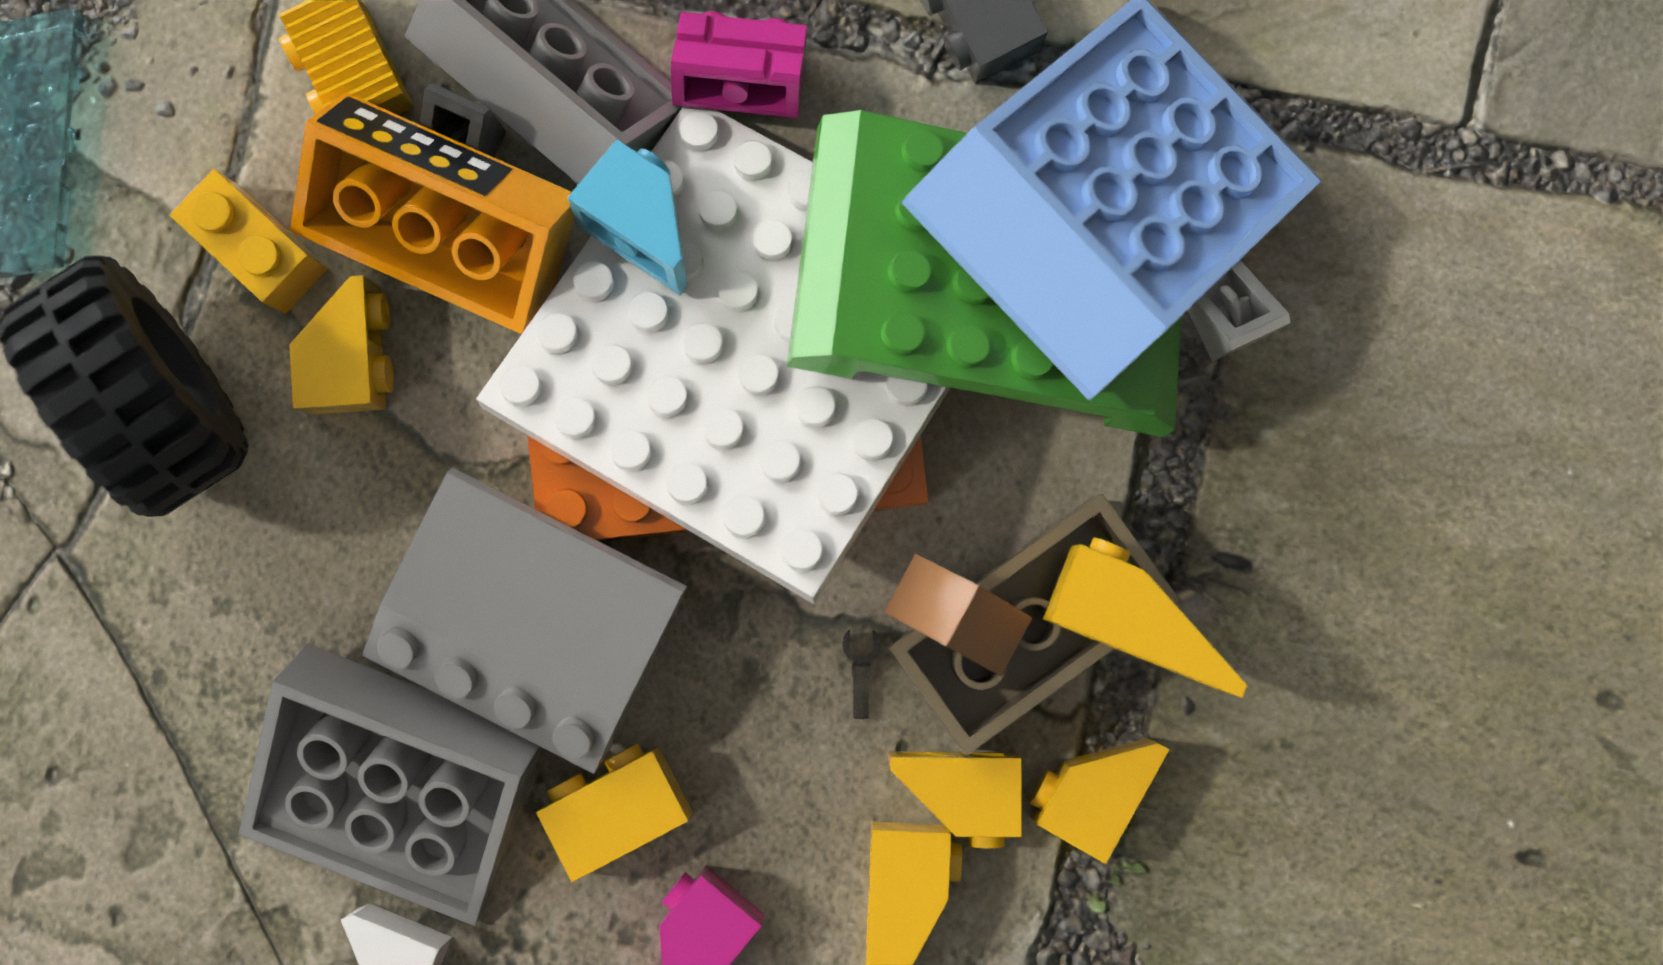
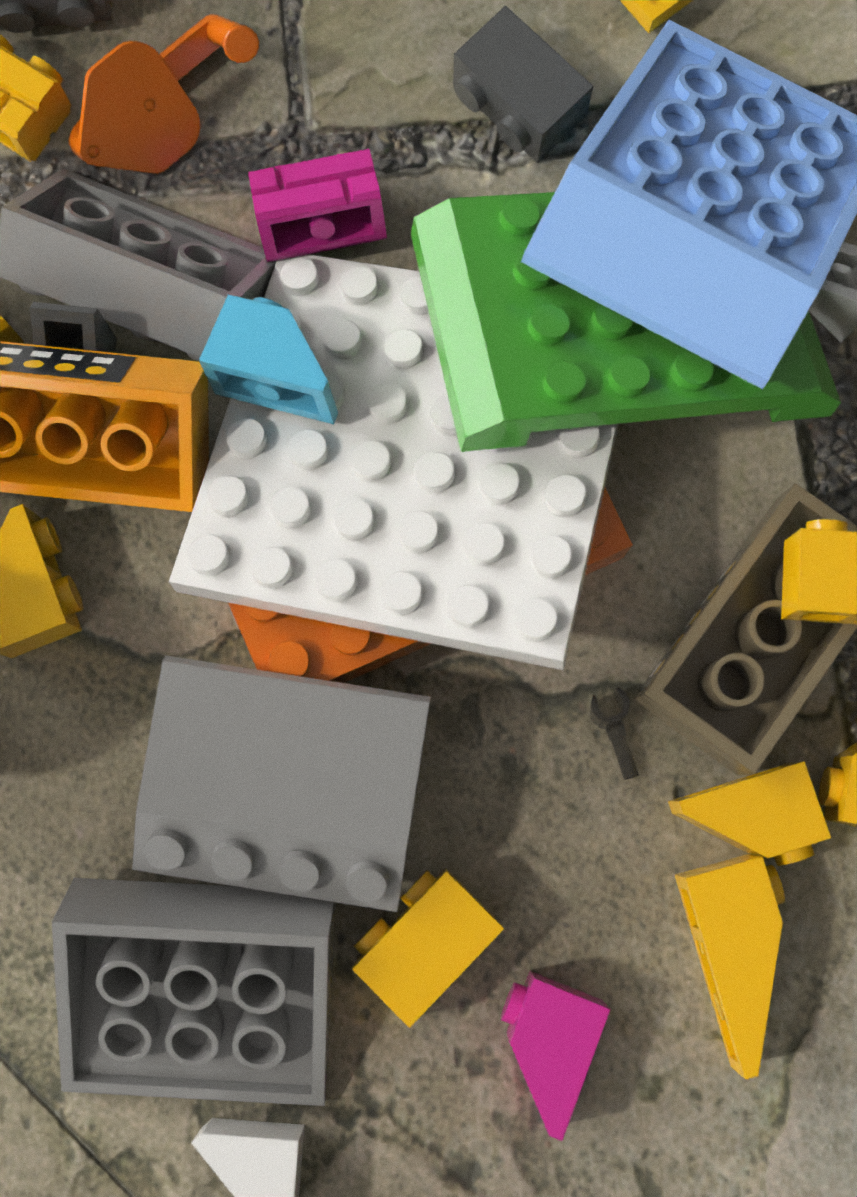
camera: 20 degrees left, 5 degrees down
medium nougat slope [884,554,1032,676] -> none

